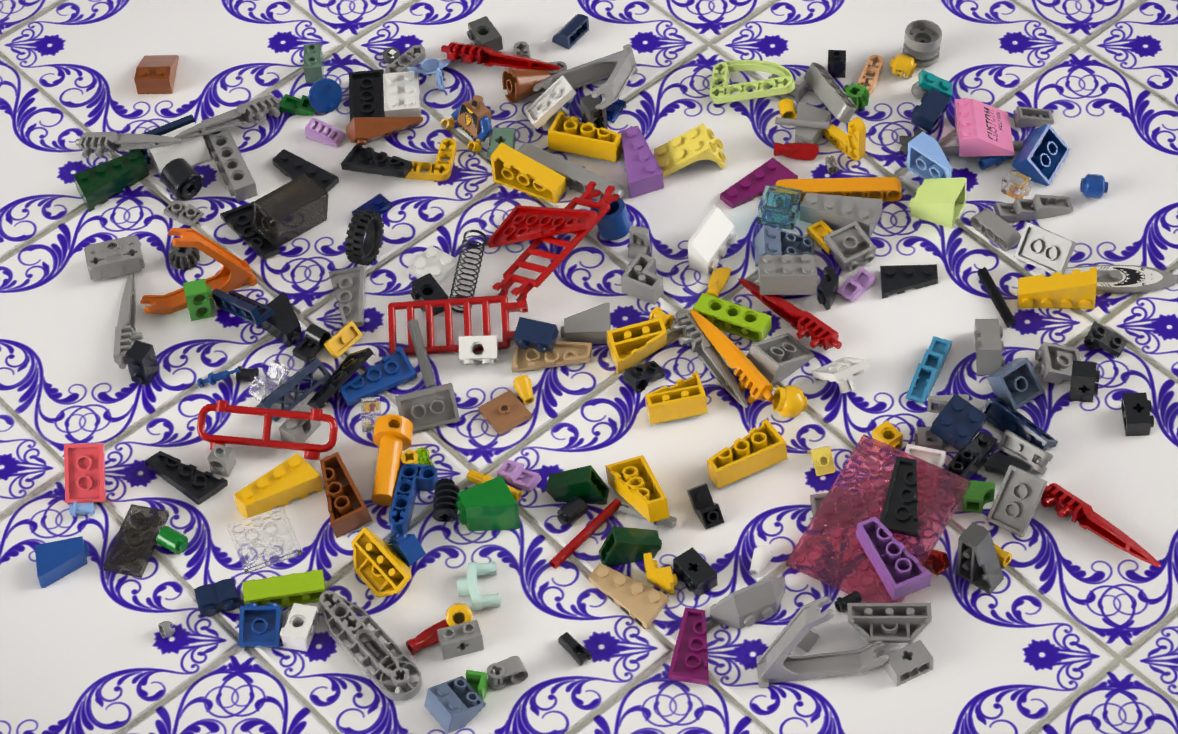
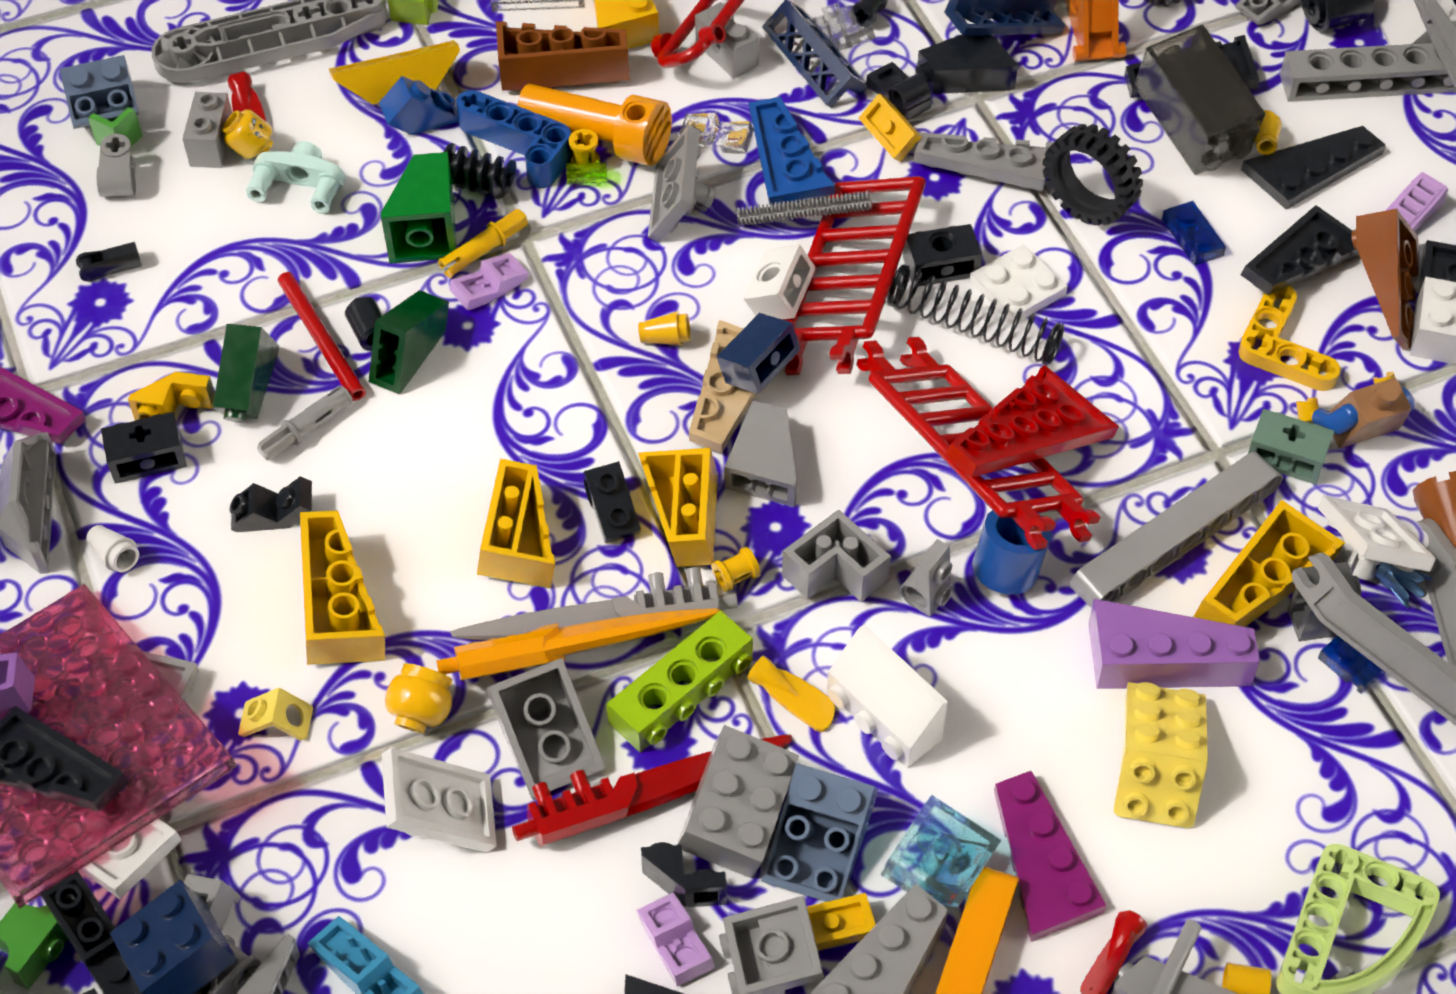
camera: 105 degrees right, 5 degrees up
black wing [307,348,374,409] -> none
medium nougat plate [478,390,532,436] -> none
yellow wedge [490,142,567,204] -> none
tan wing [589,563,669,629] -> none
yellow wedge [605,455,670,523] -> none
yellow brick [872,420,903,457] -> none

